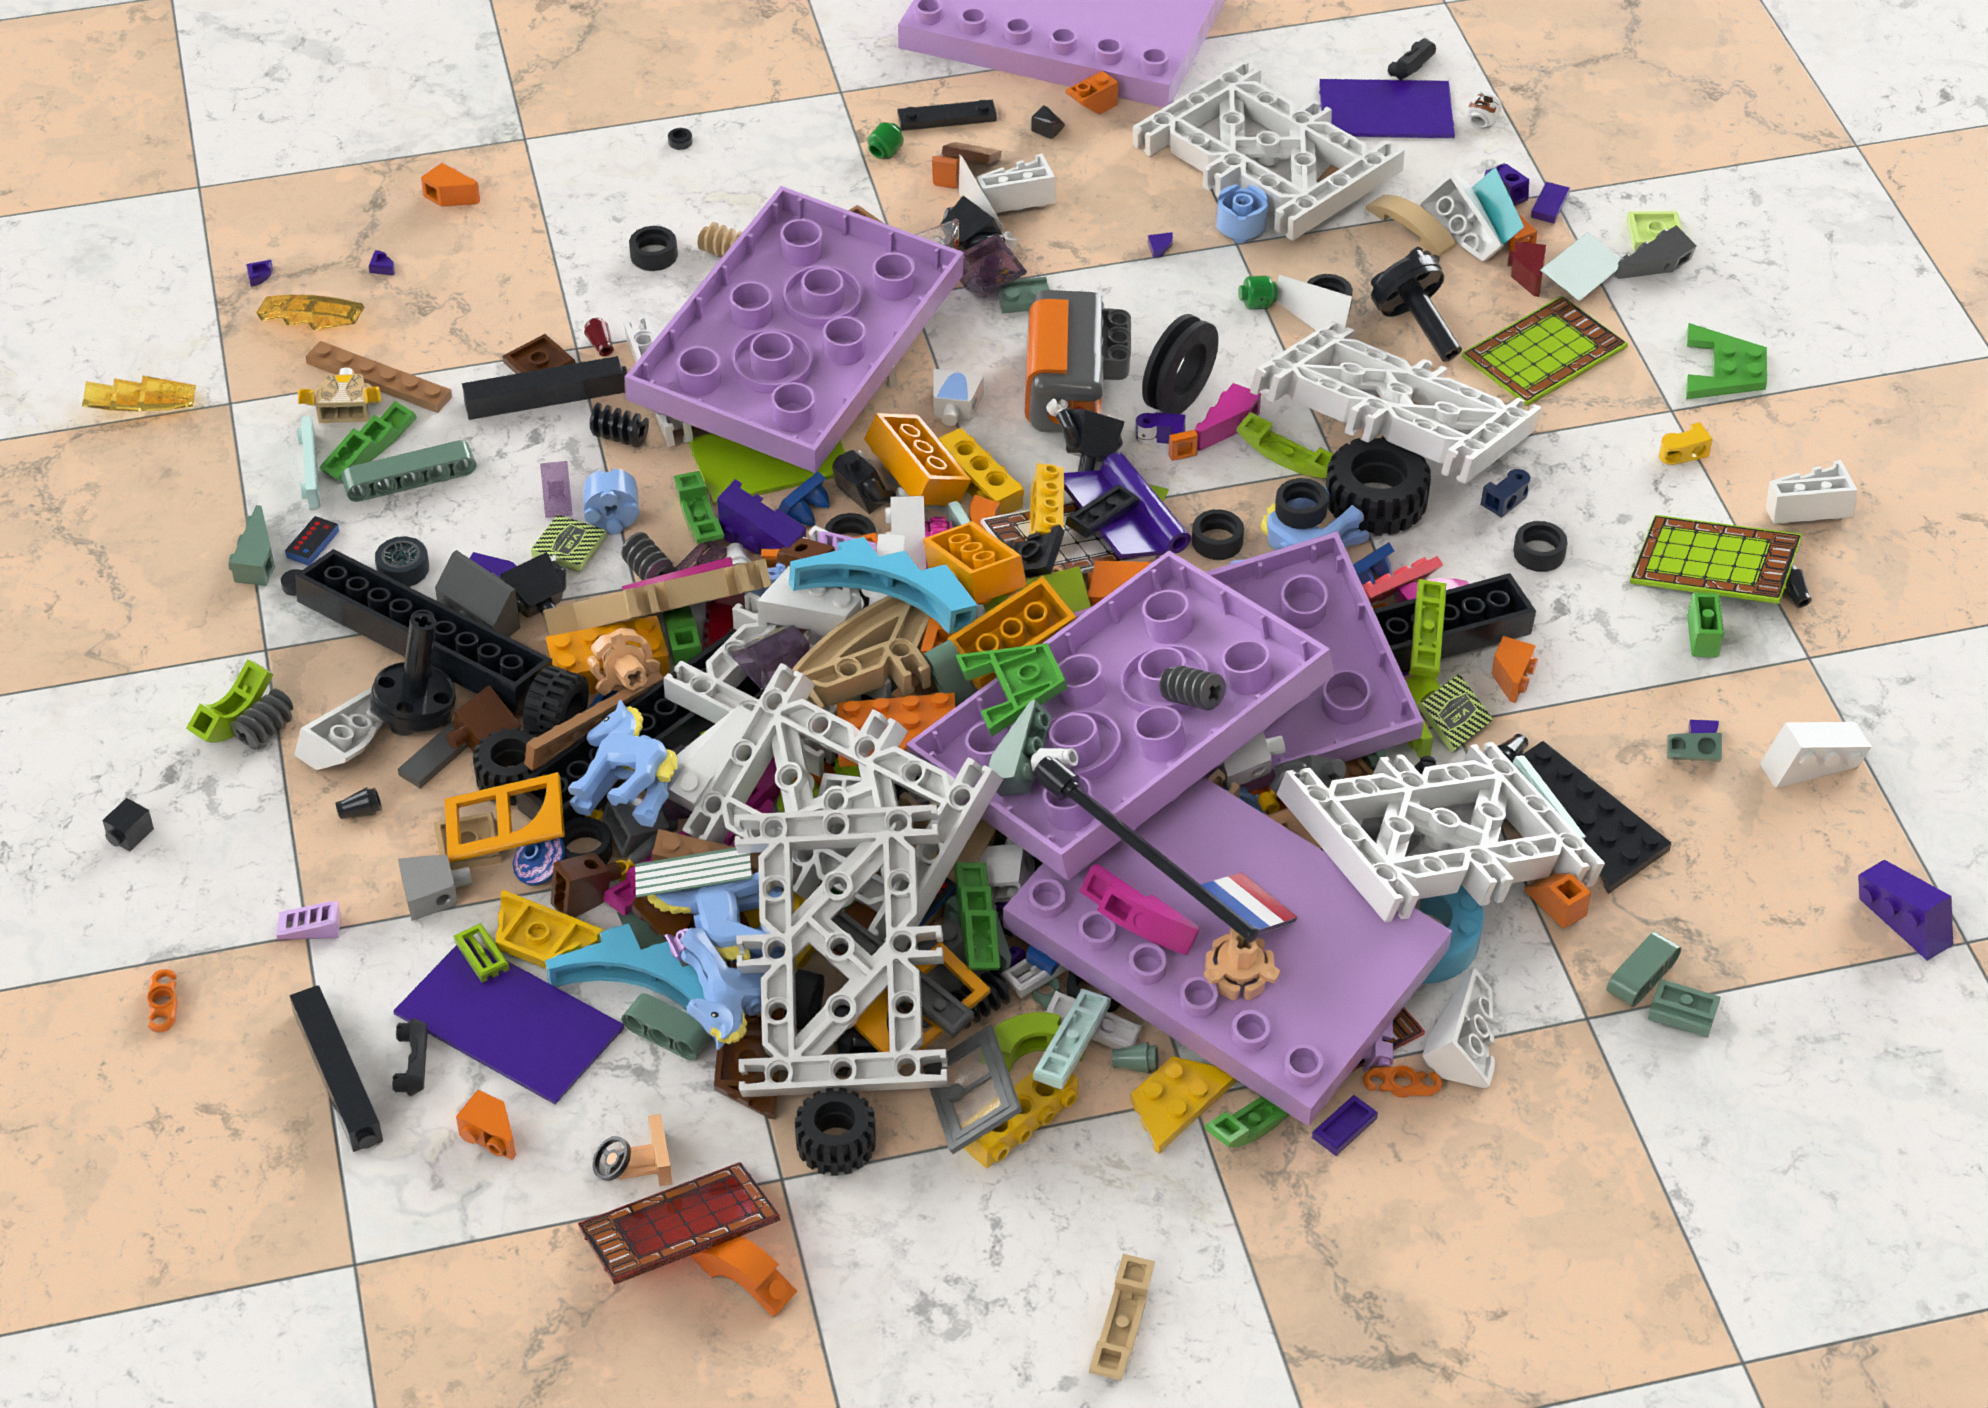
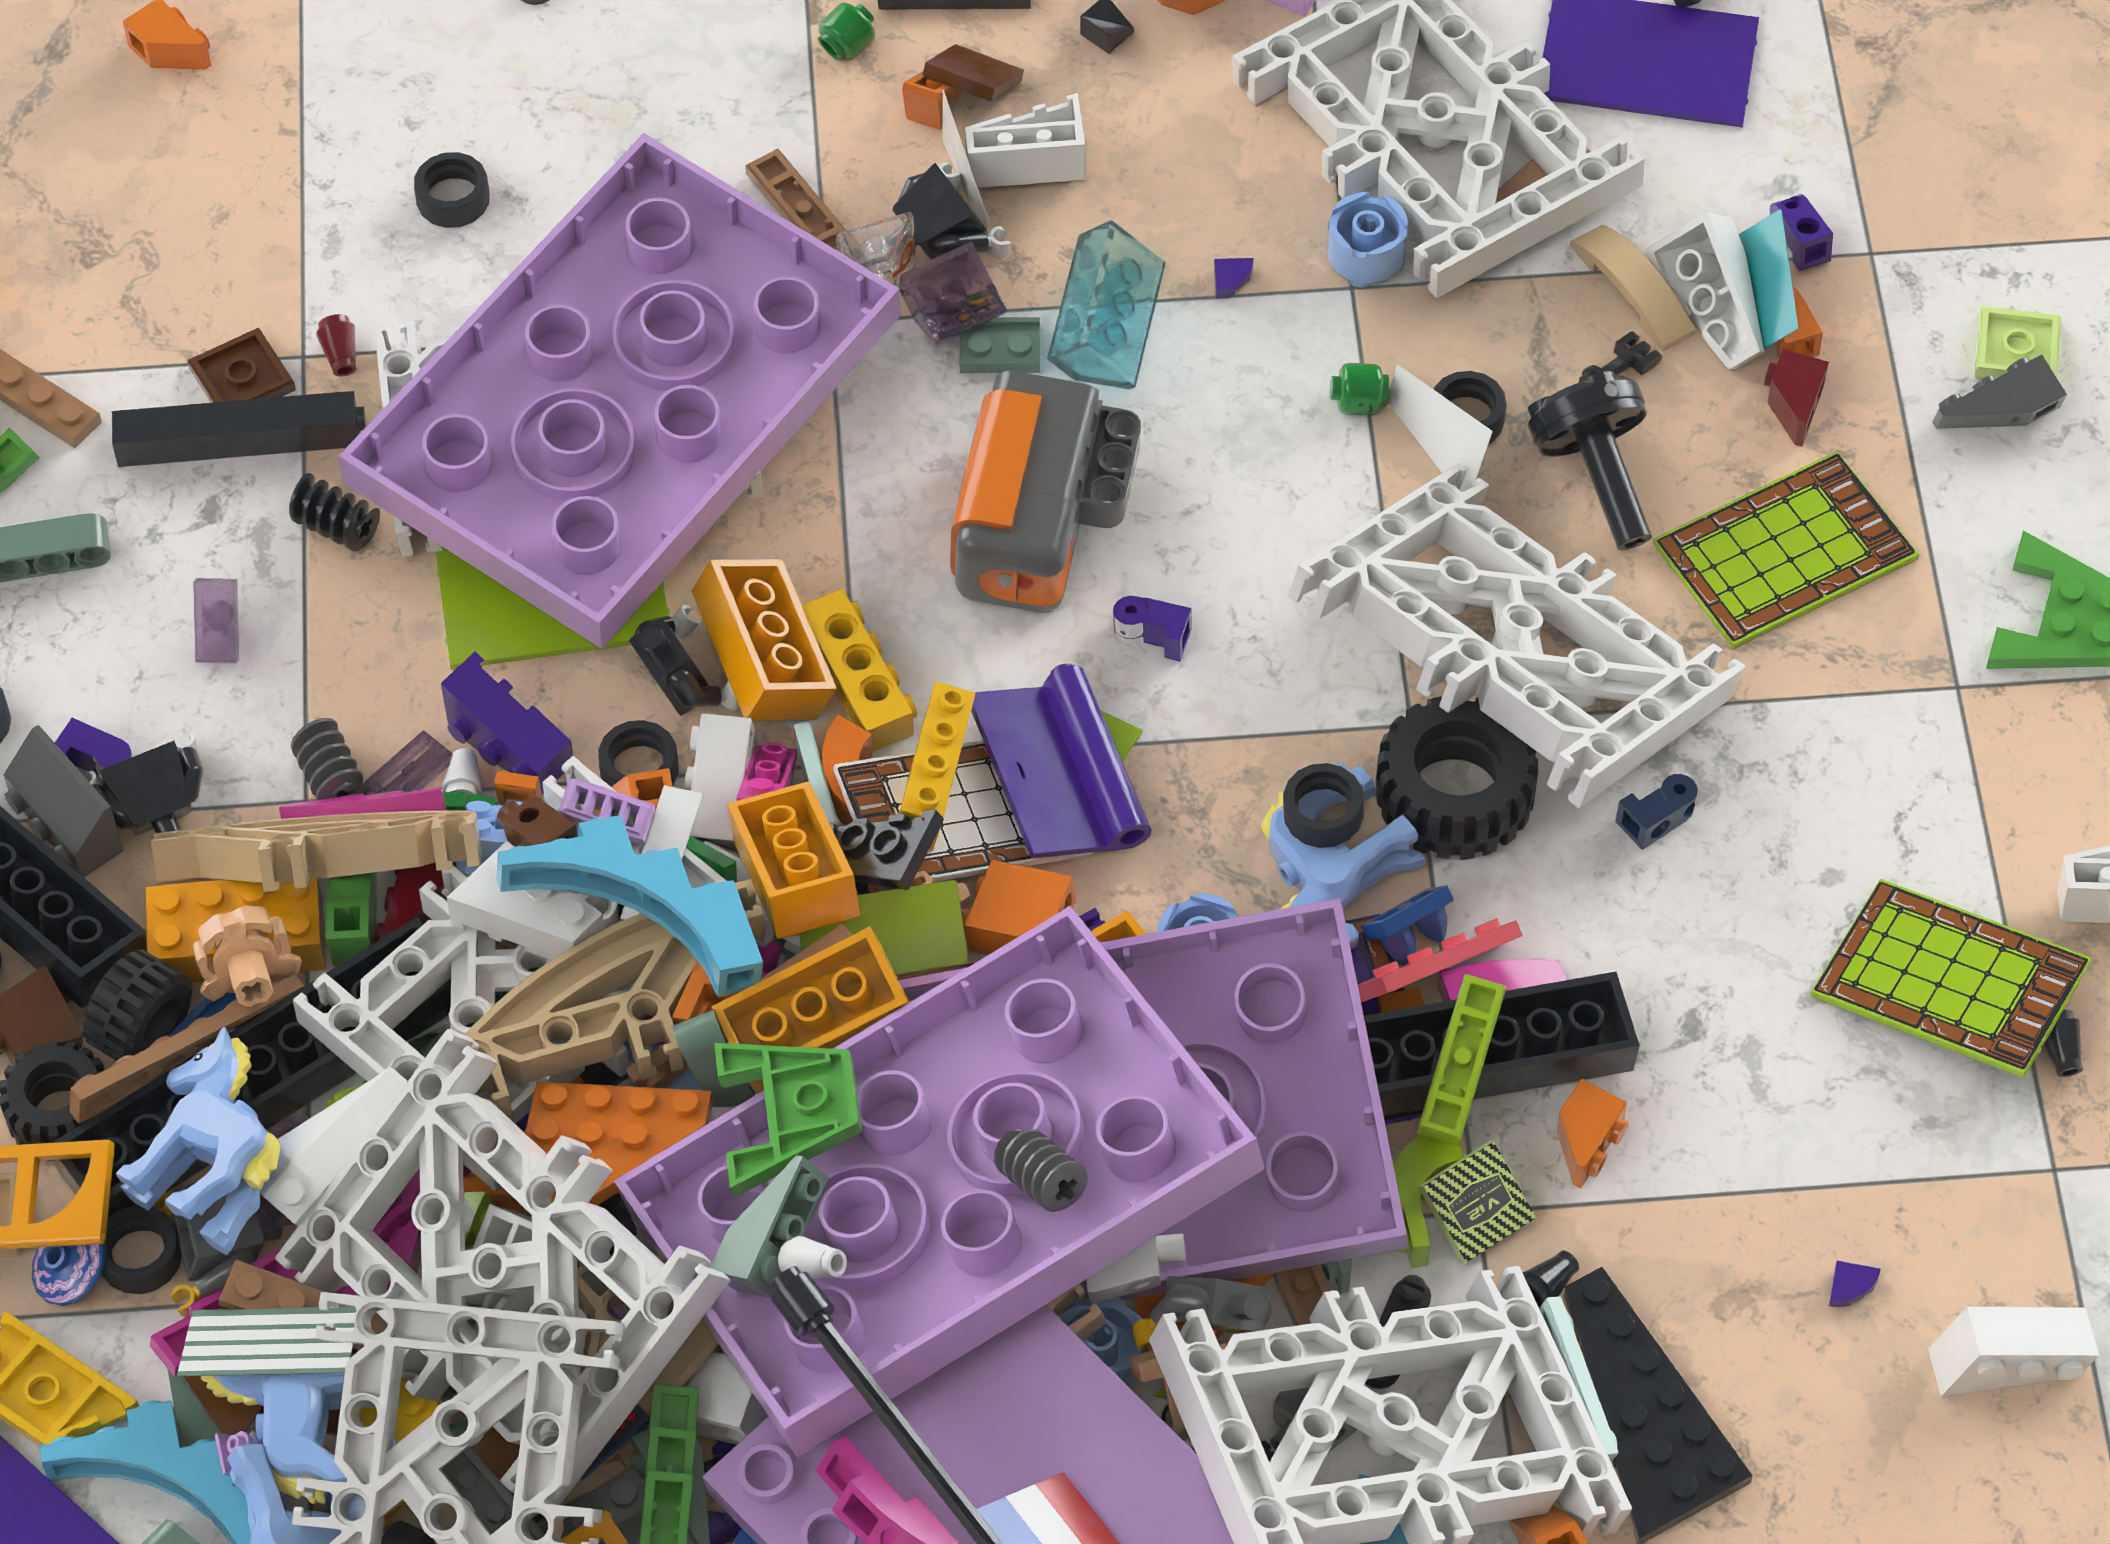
camera: 10 degrees right, 10 degrees up
dark purple tile [368,250,395,275] -> none
tile [531,514,606,572] -> none
reddish brown torso [551,853,622,918] -> none
light blue brick [583,469,639,534] -> none
bright green slope [674,471,724,544] -> none
tan piece [697,222,742,258] -> none
clear purple slope [730,625,810,690] -> none
blue tile [778,471,830,526] -> none
white torso [933,369,984,426] -> none
black torso [1046,399,1125,472] -> none
black tile [1065,484,1139,538] -> none
black tyre [1142,314,1219,414] -> none
orange tile [1168,430,1198,461] -> none
black tyre [1192,509,1244,560] -> none
dark pink slope [1195,383,1261,451] -> none
lime slope [1237,412,1333,478] -> none
white head [1466,91,1502,128] -> none
black tyre [1513,521,1568,572] -> none
dark purple tile [1531,181,1570,224] -> none
sticker [1540,232,1621,301] -> none
yellow leg [1658,422,1713,465] -> none
sand green leg [1667,733,1722,762] -> none
bright green brick [1687,593,1724,658] -> none
none -> clear light blue slope [1047,220,1166,389]

